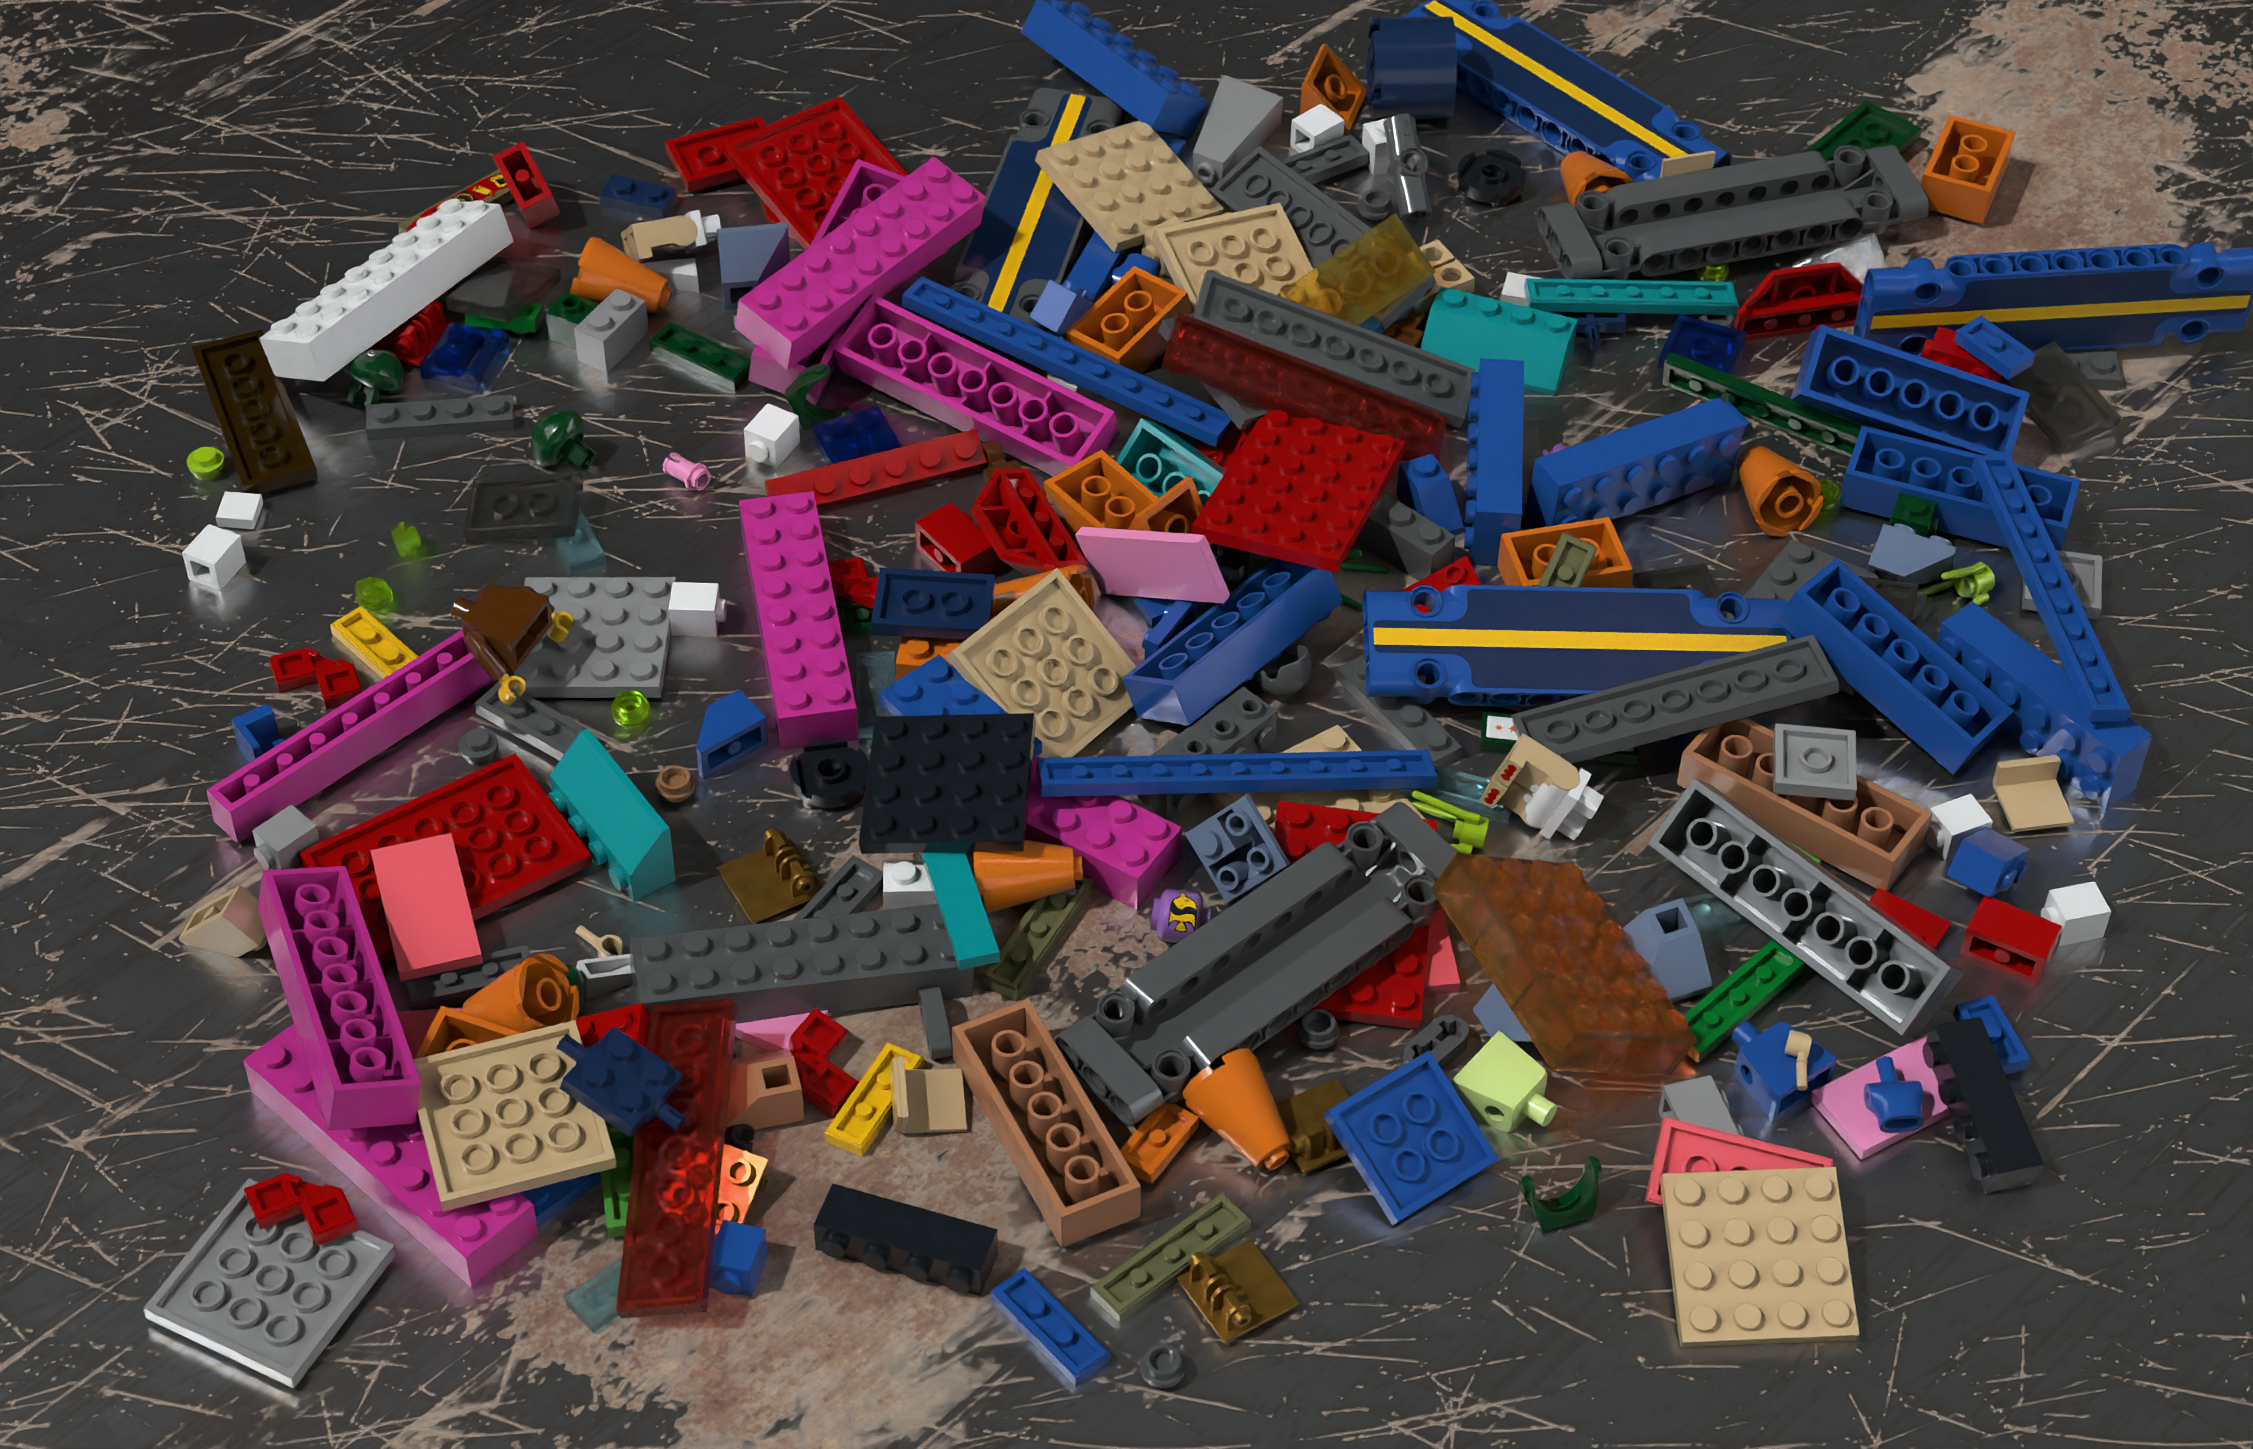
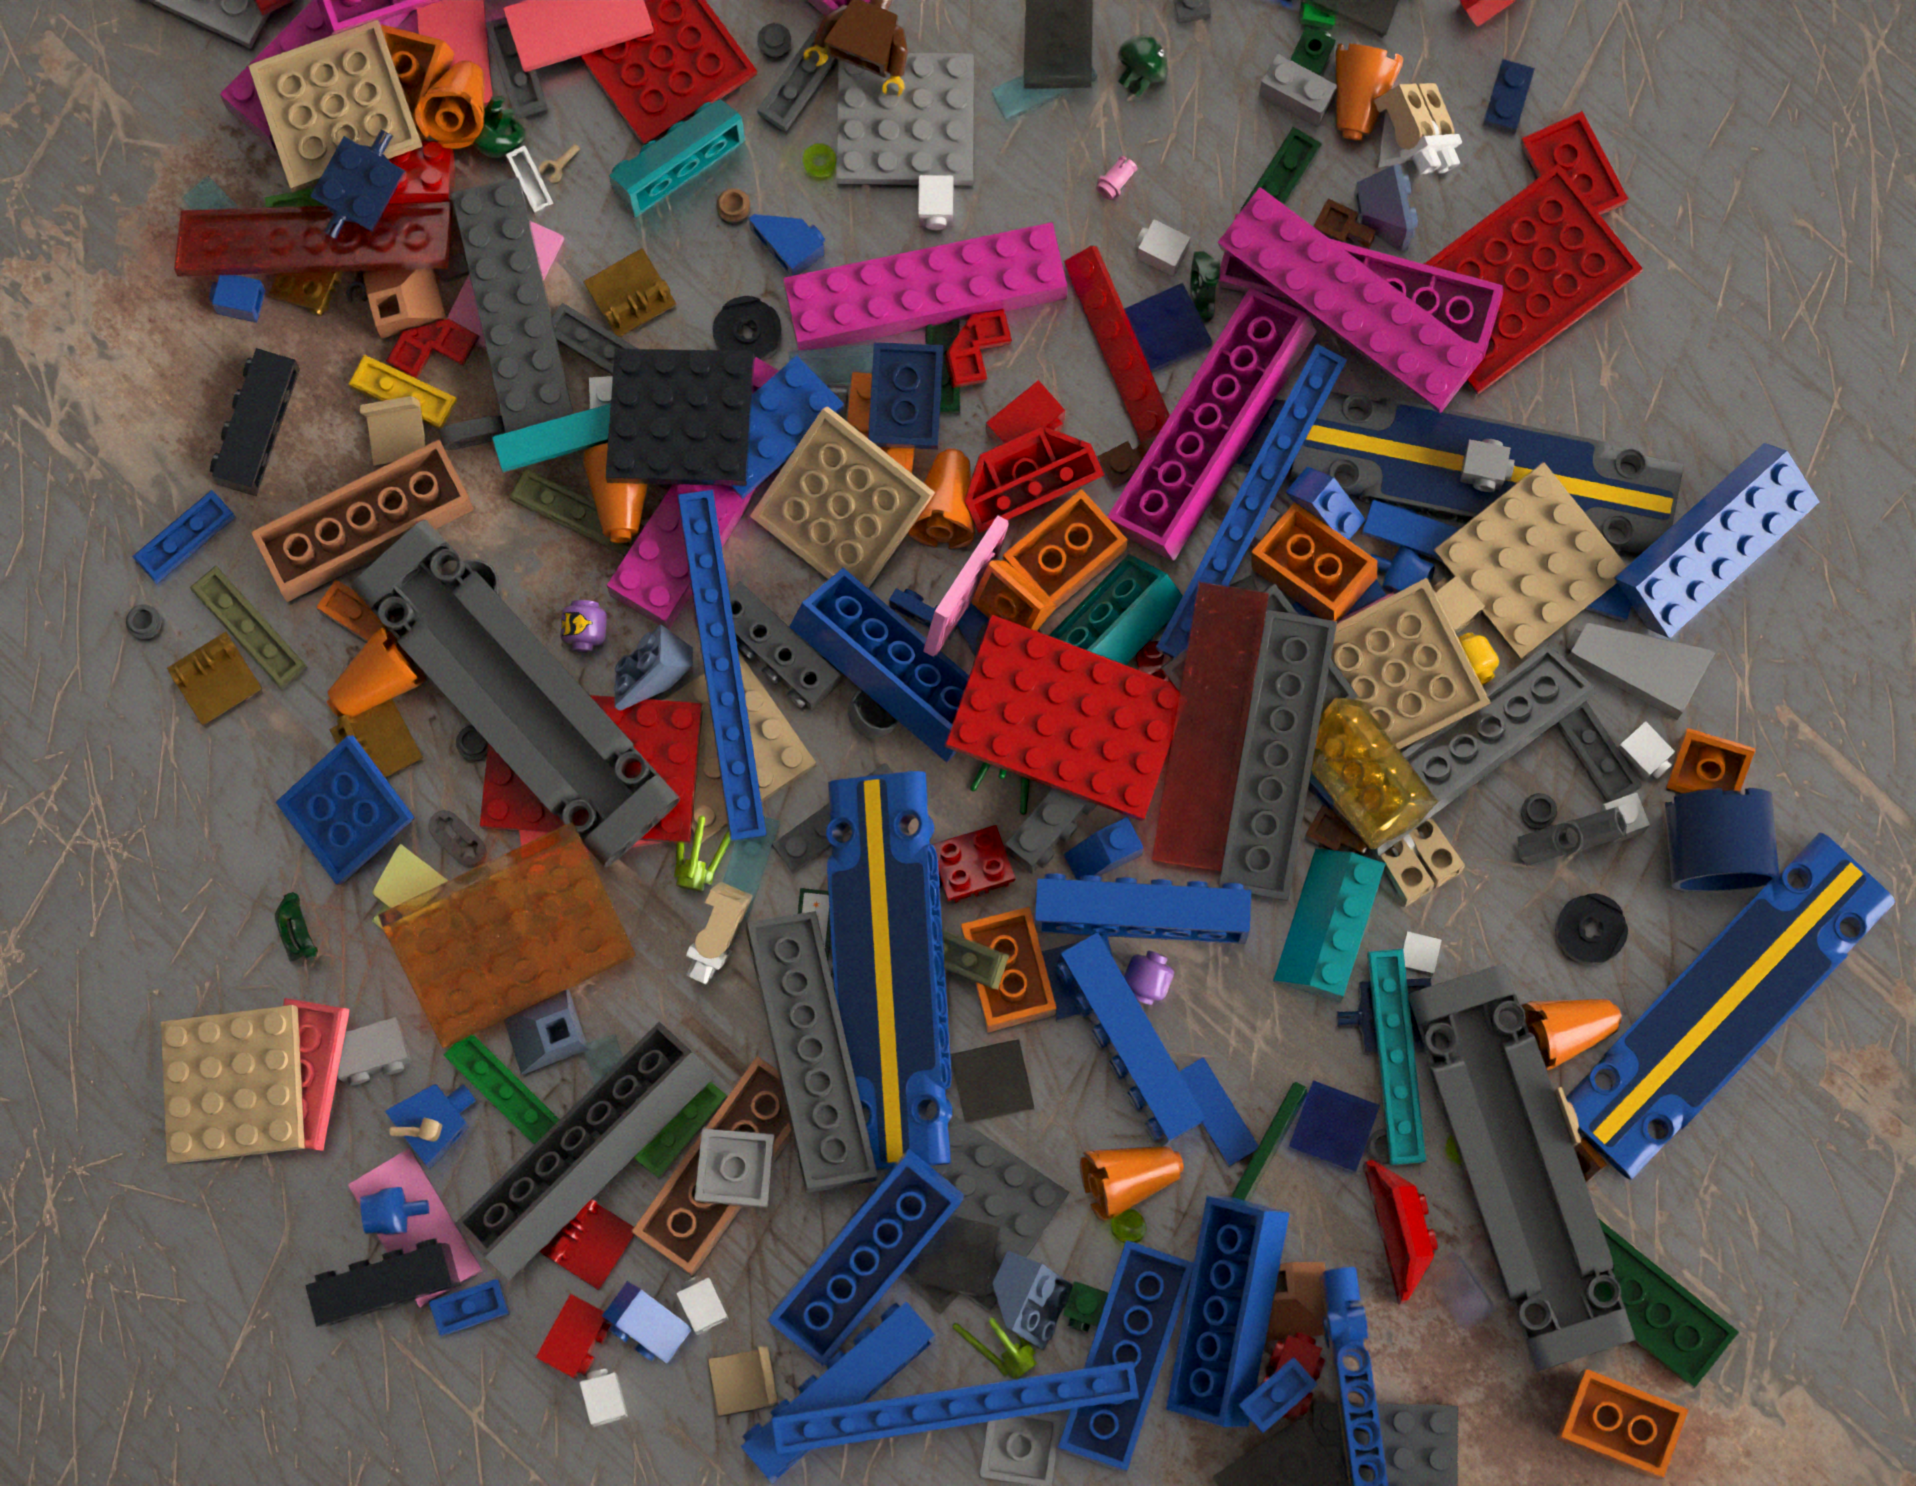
camera: 90 degrees right, 30 degrees up
none -> light grey brick [1459,439,1515,492]

